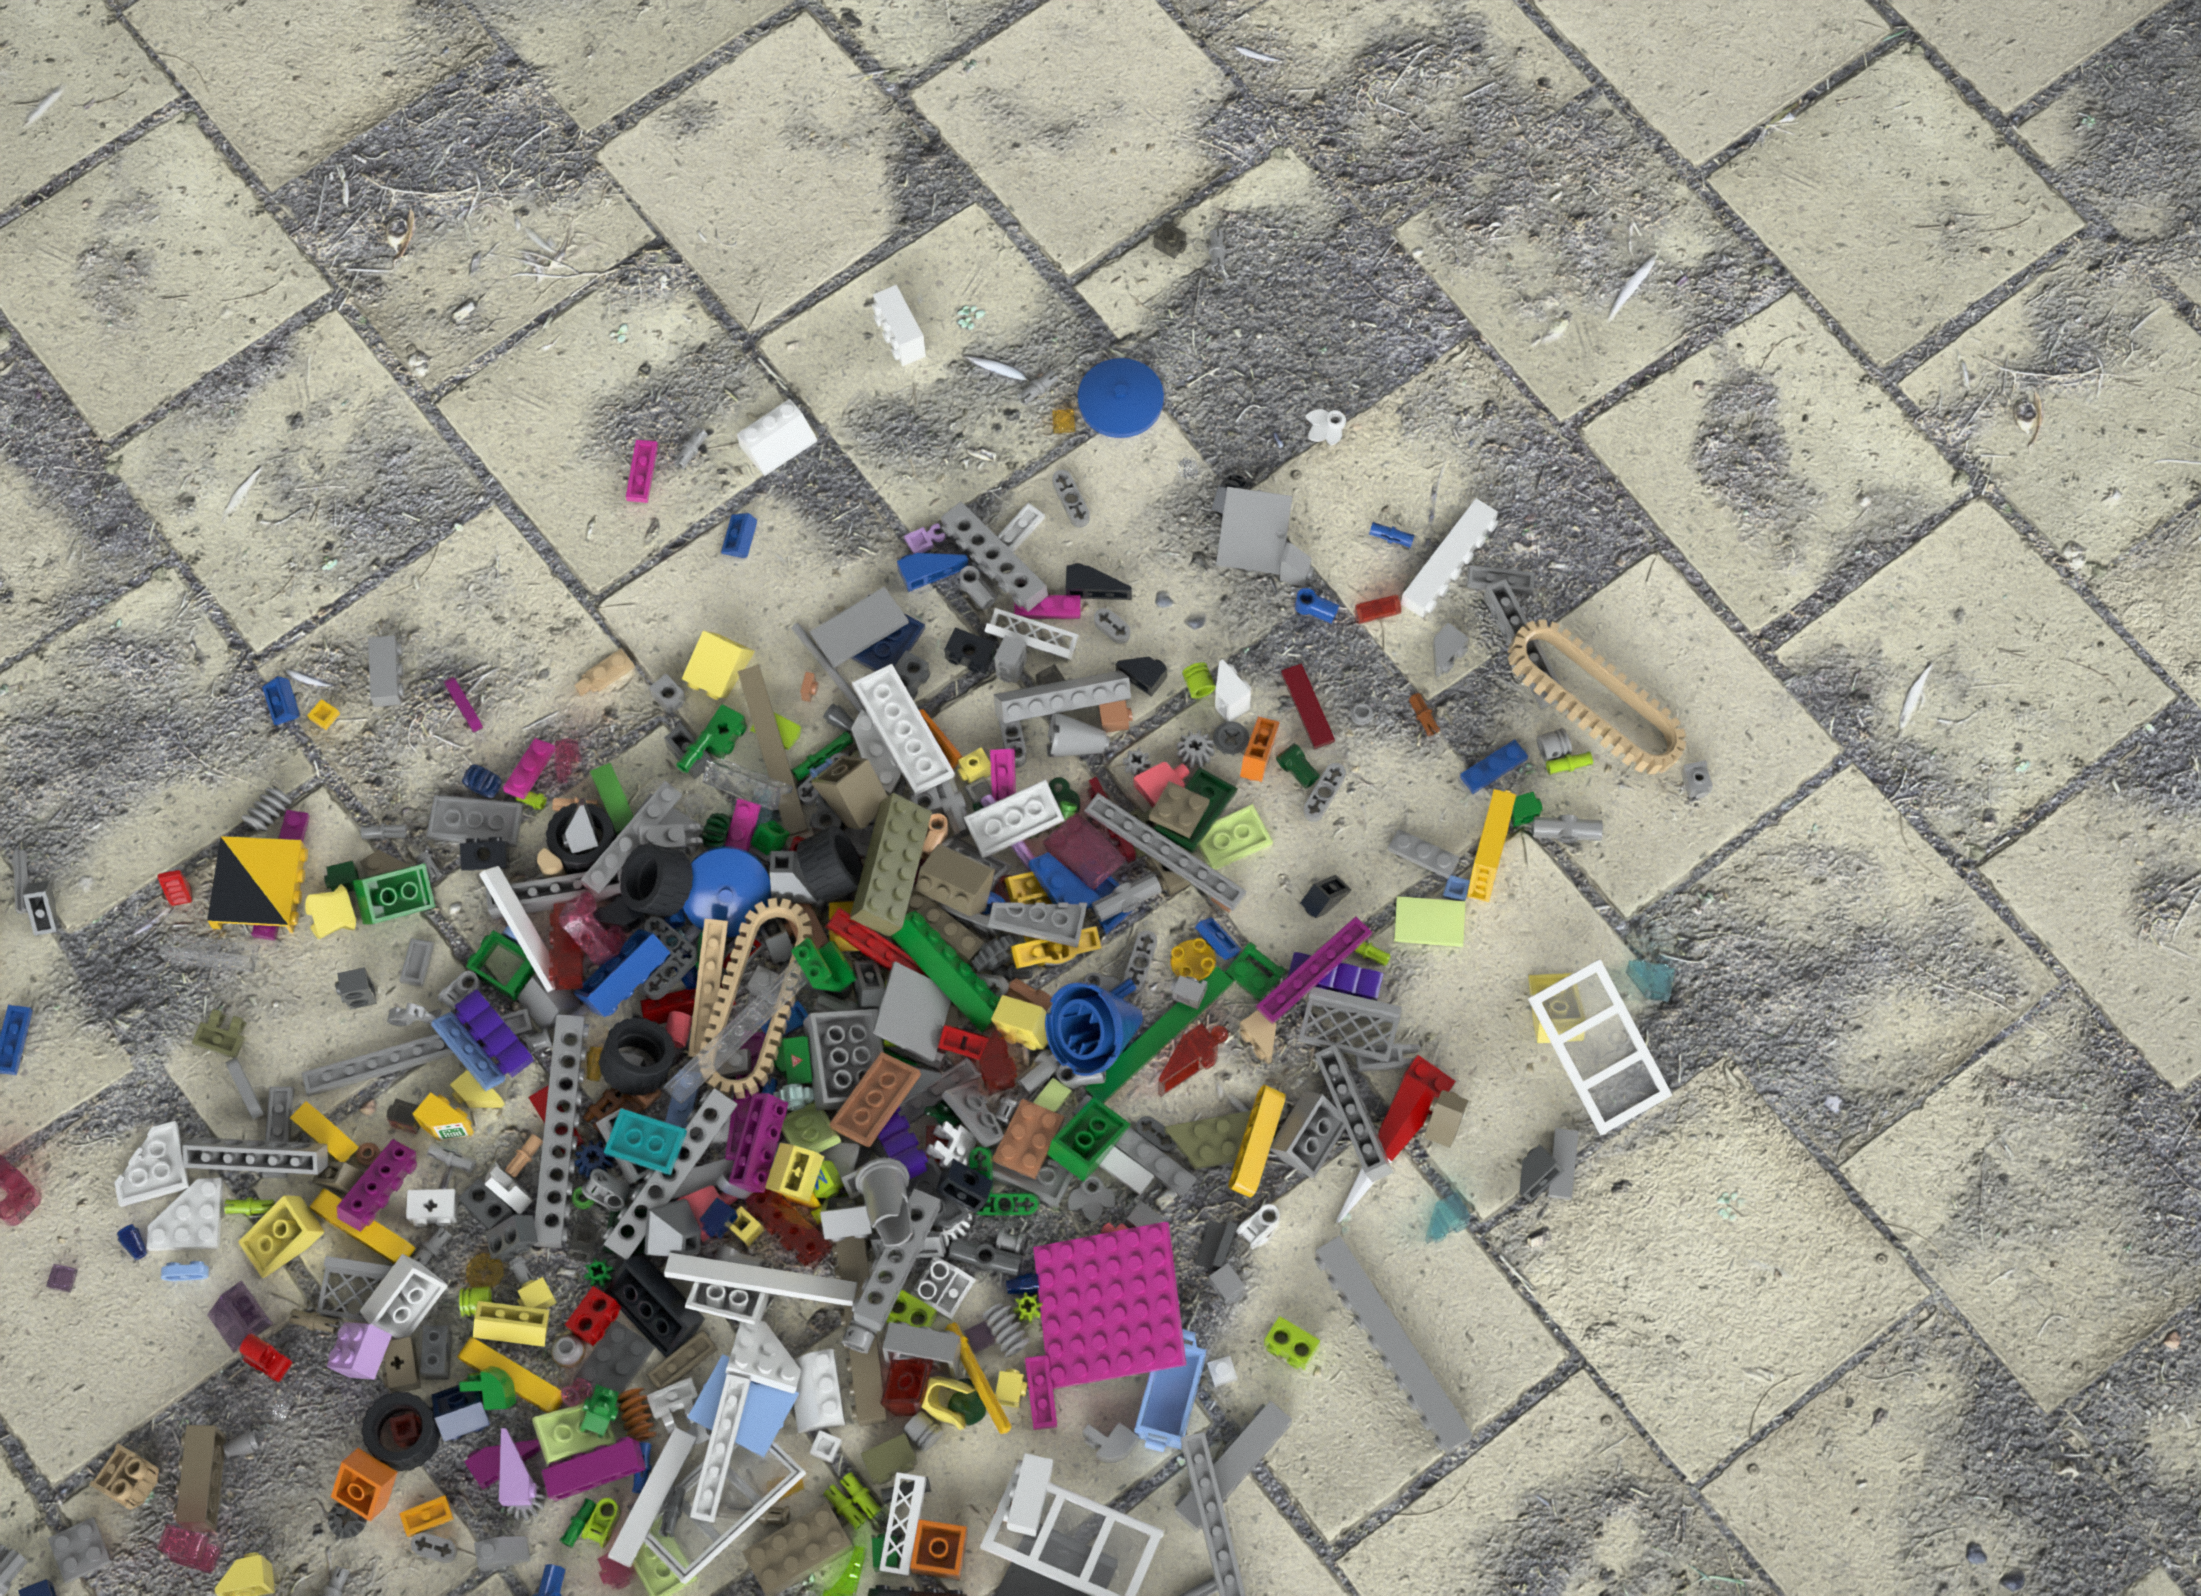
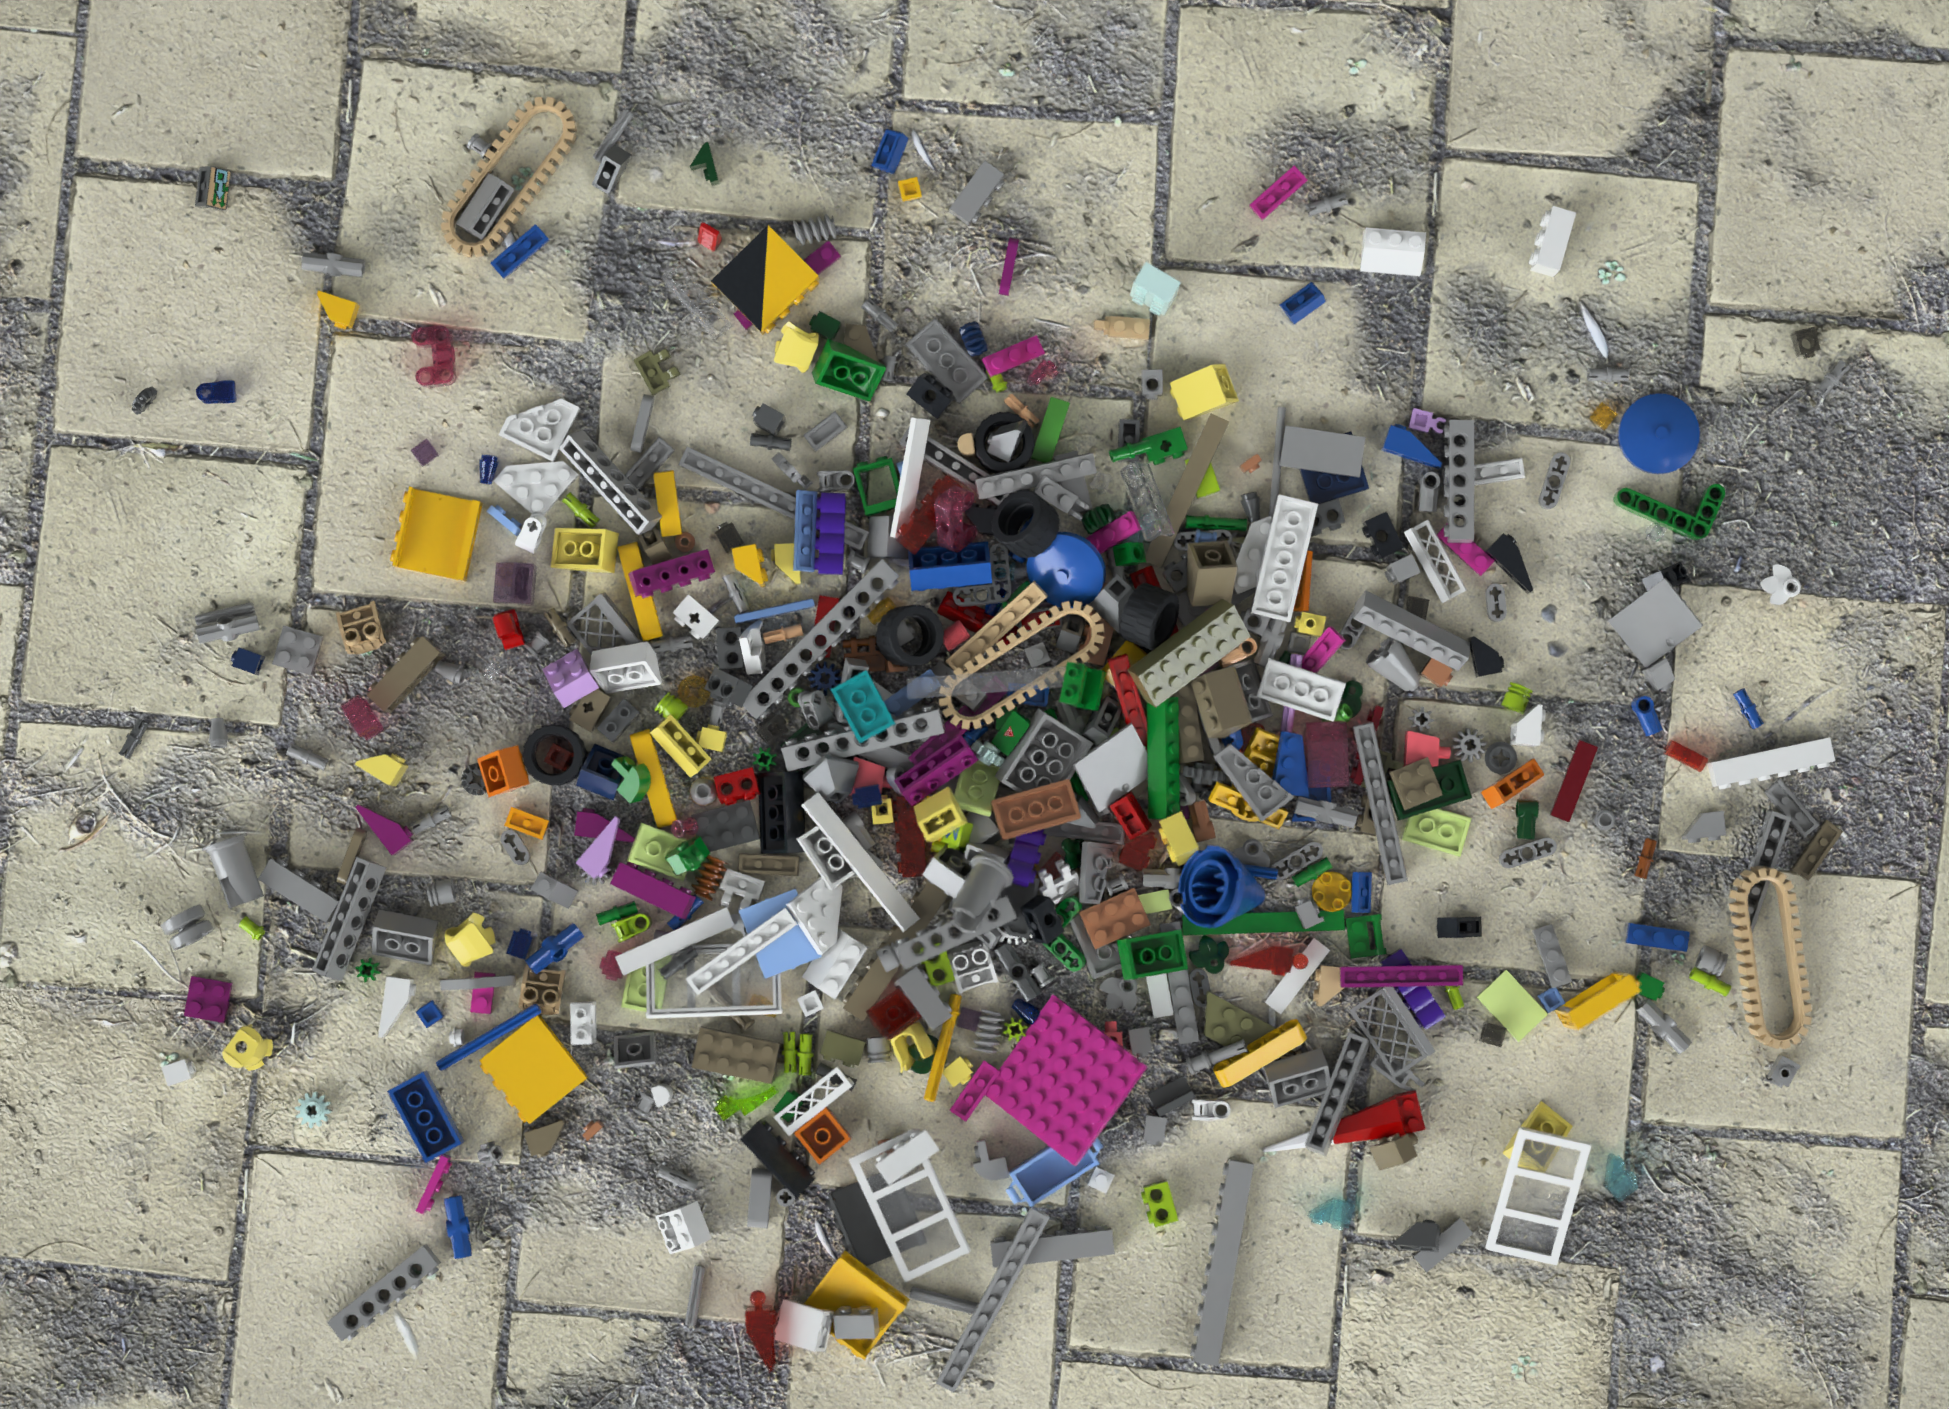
camera: 40 degrees right, 20 degrees up
none -> yellow panel [390,486,483,582]
none -> white piece [515,513,547,554]
none -> light grey bush [524,631,551,658]
none -> dark green slope [690,142,719,186]
none -> medium blue tile [734,598,815,624]
none -> dark grey pin [750,433,792,451]
none -> light aqua brick [1130,262,1181,316]
none -> light grey pin [1186,1039,1248,1075]
none -> dark green plate [1189,935,1229,974]
none -> white tile [1264,938,1330,1014]
none -> green pin [1292,857,1333,888]
none -> clear smoke brick [1479,1021,1507,1048]
none -> green beam [1613,484,1725,540]
none -> dark tan tile [1791,820,1843,881]

